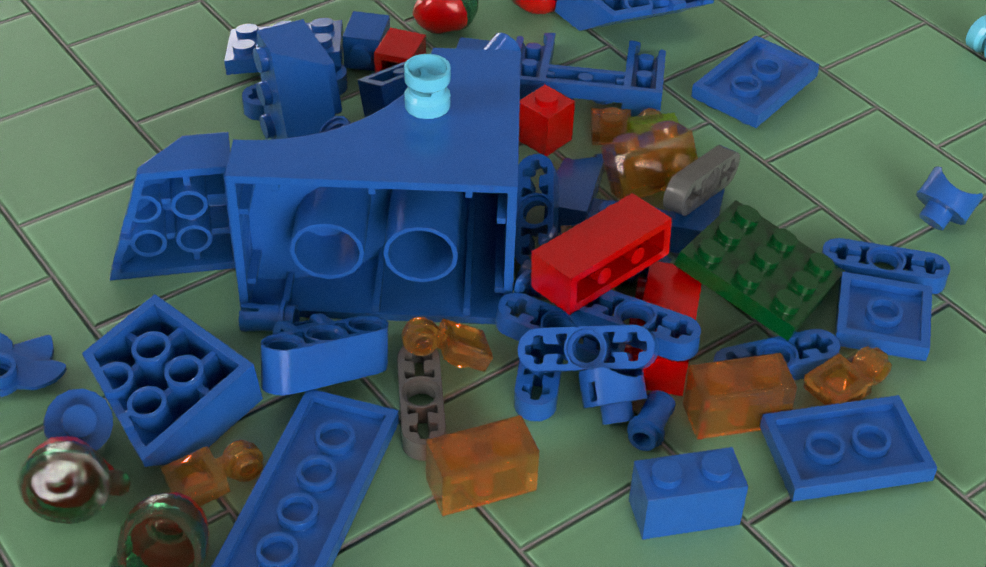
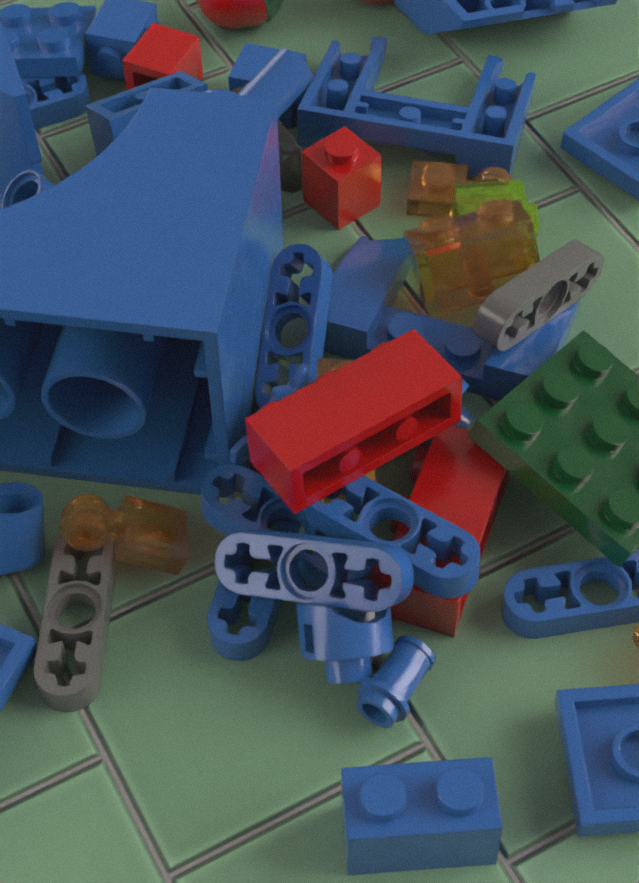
camera: 10 degrees right, 10 degrees up
medium azure wheel [404,54,451,119] -> none
clear orange brick [426,415,540,516] -> none
clear orange brick [683,353,797,440] -> none

